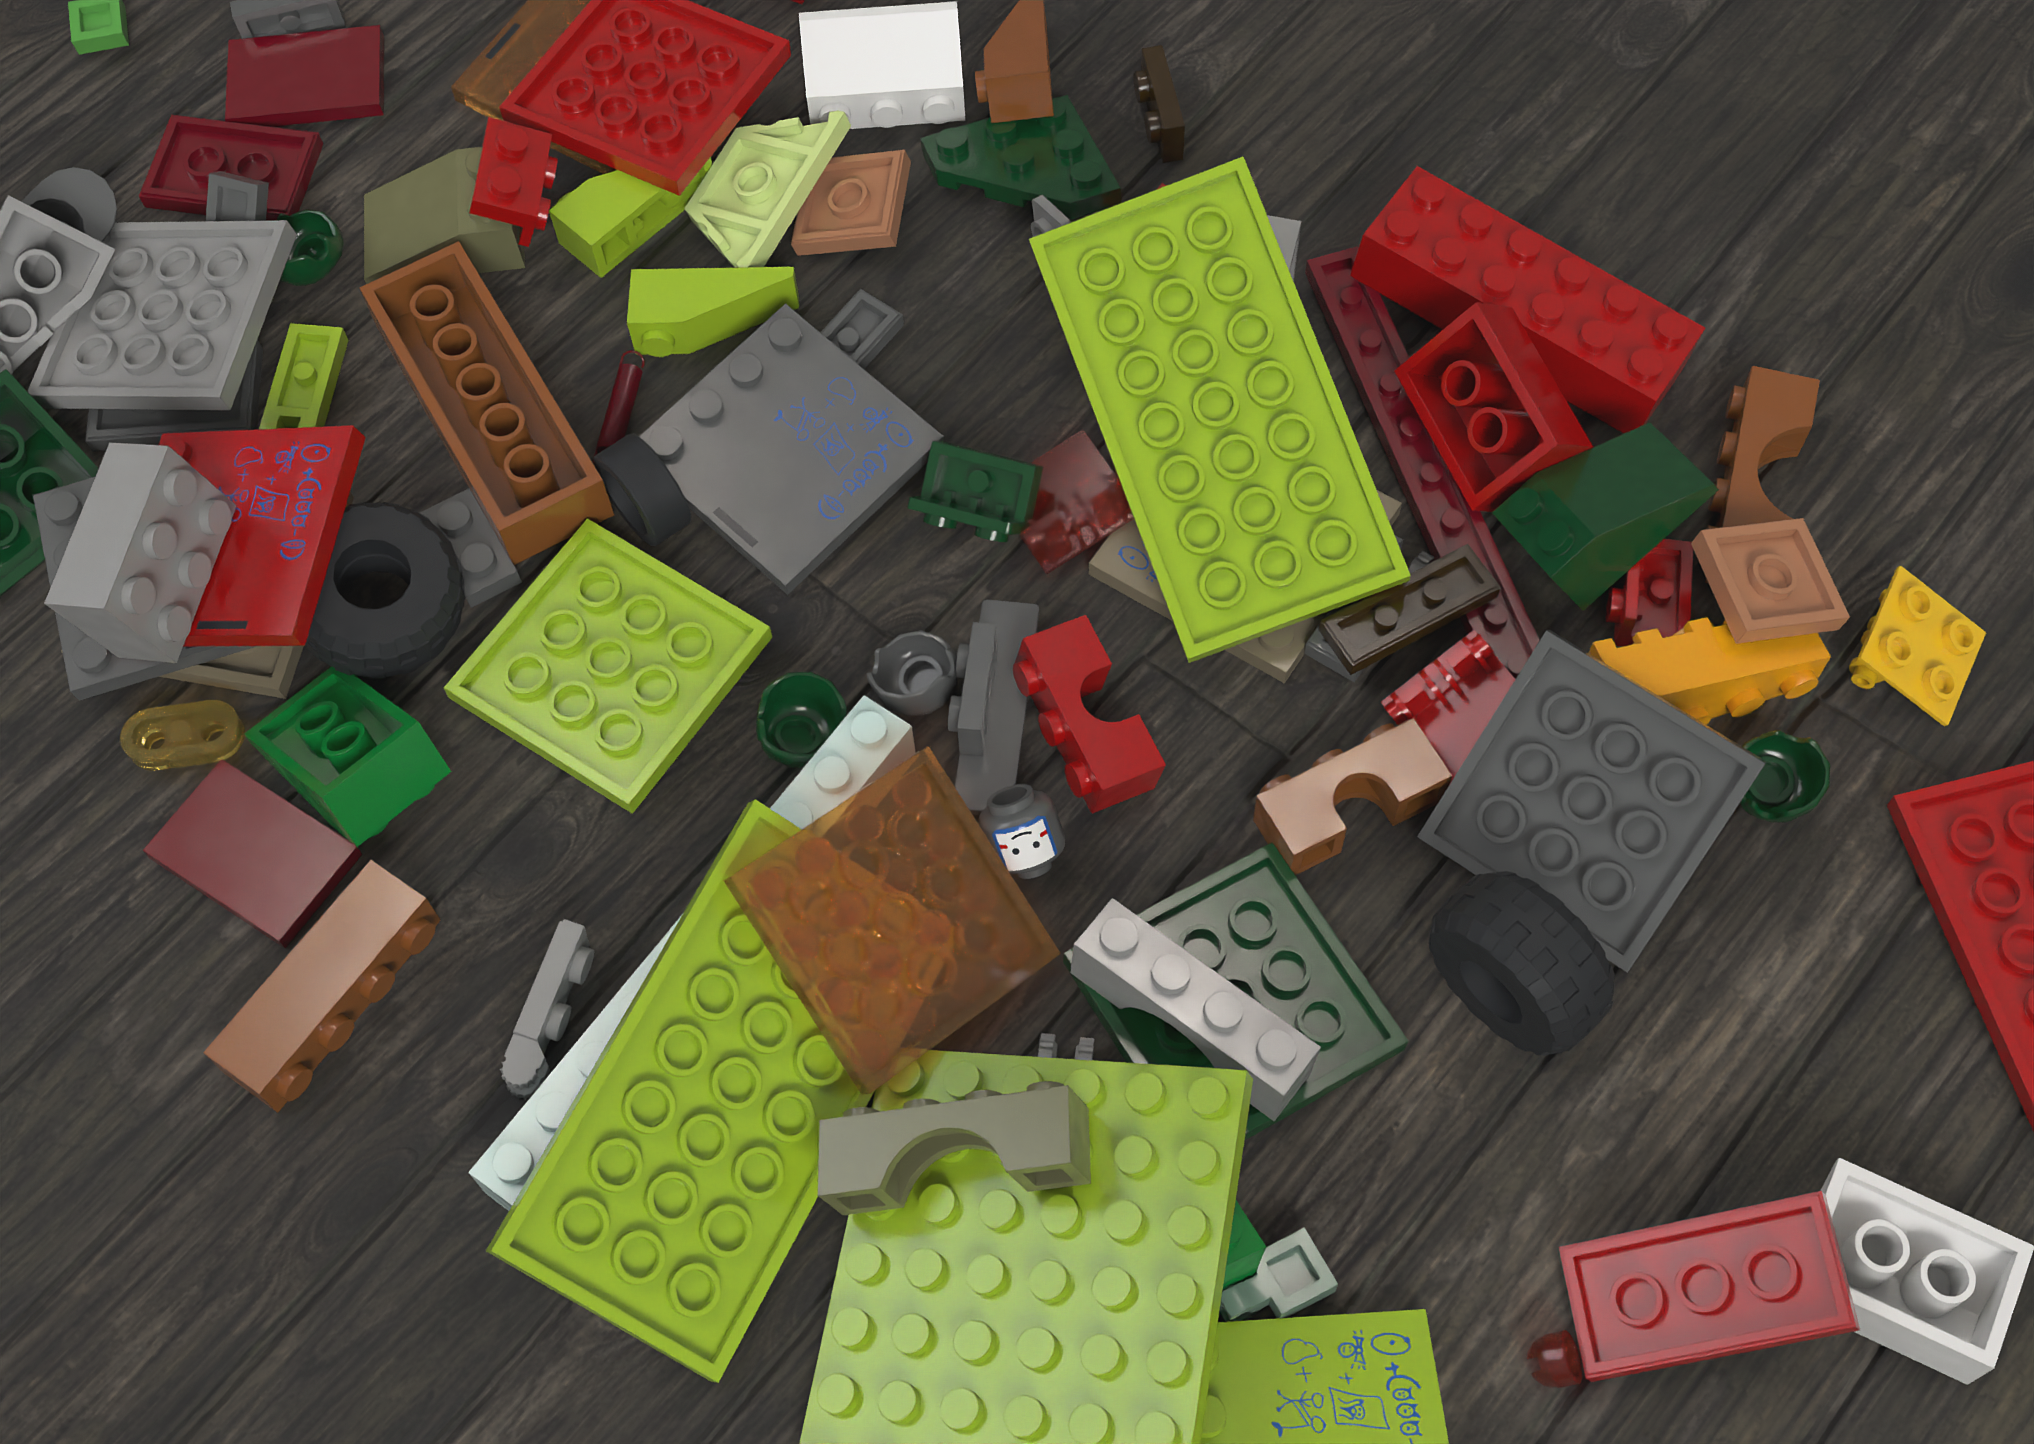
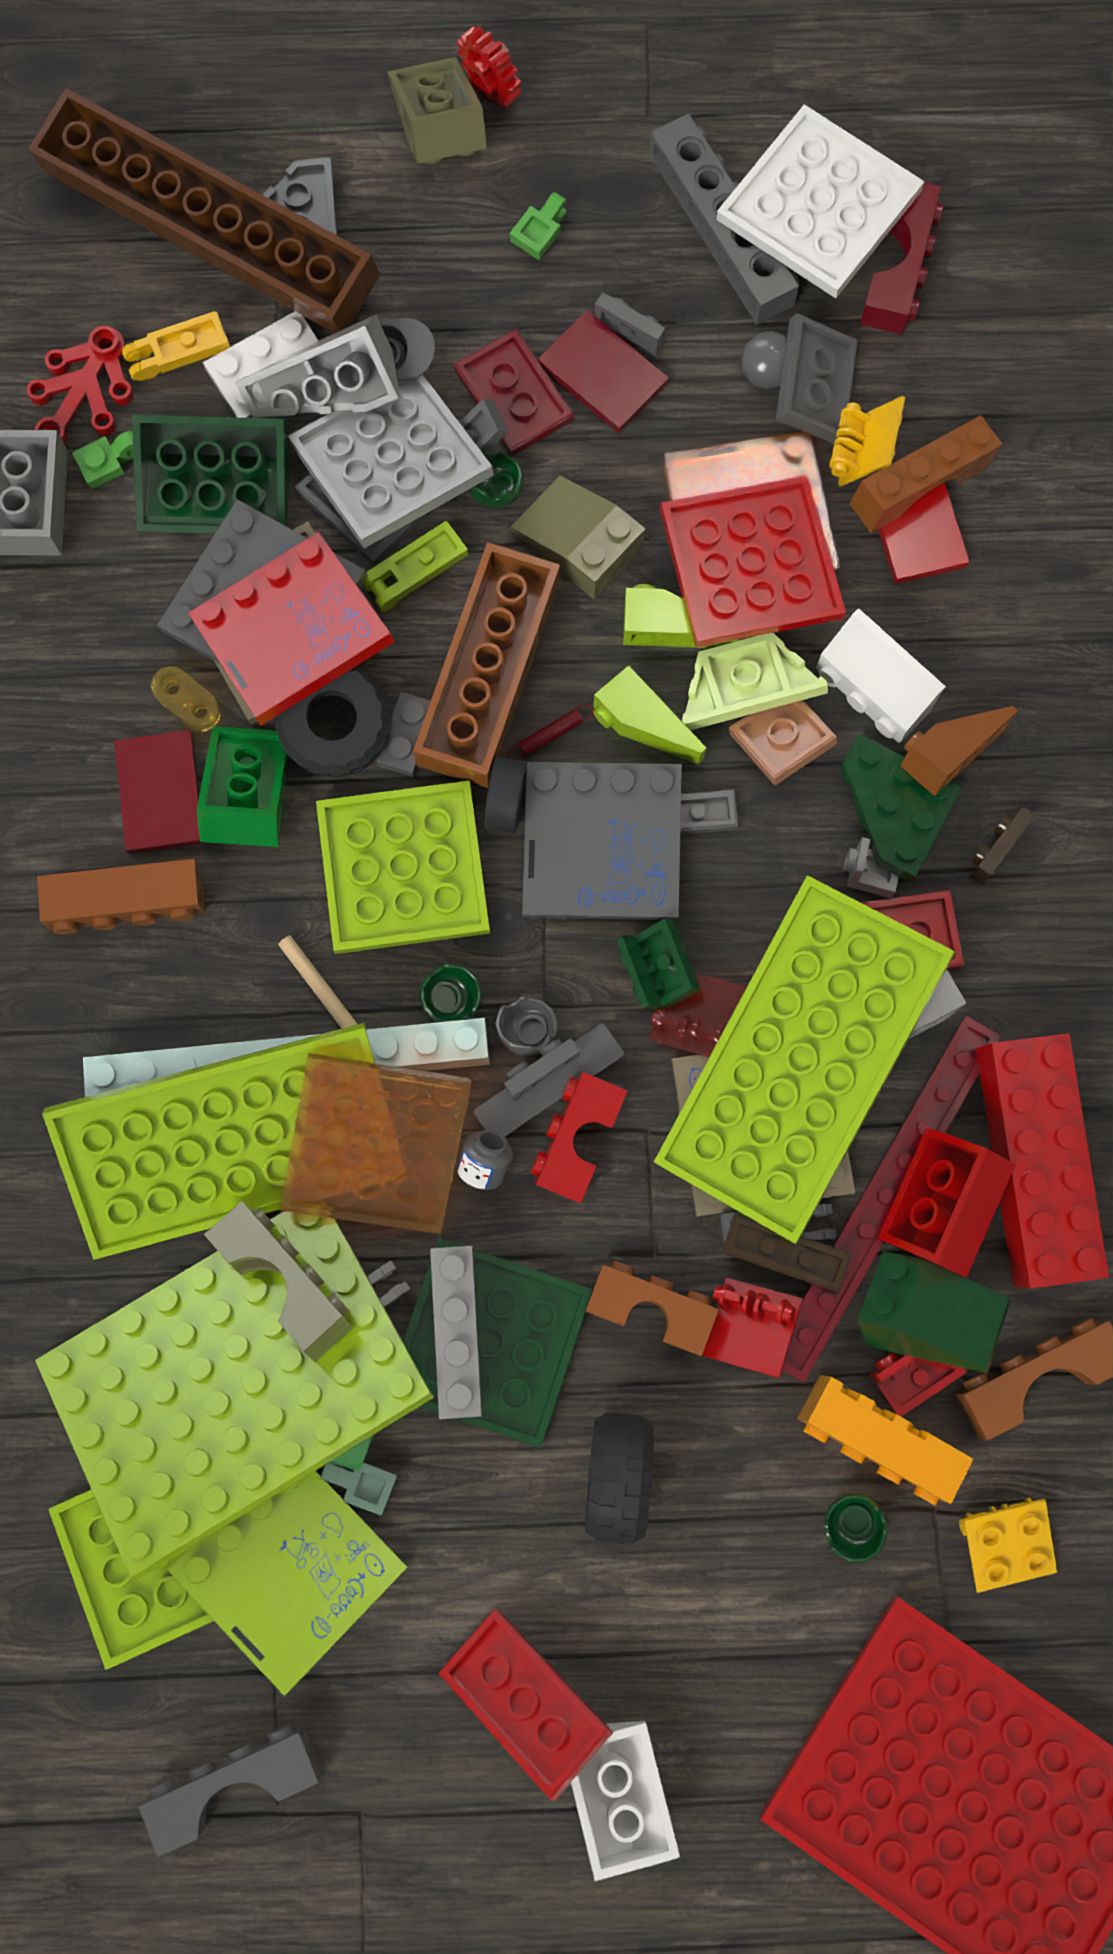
camera: 45 degrees right, 15 degrees up
light grey brick [44,442,237,663] -> none
red bracket [469,117,558,247] -> none
light grey hinge [500,919,594,1100] -> none
dark grey plate [1417,630,1767,973] -> none
clear red hinge [1527,1330,1582,1388] -> none
nougat plate [1691,518,1850,644] -> none
none -> tan bar [278,936,357,1029]

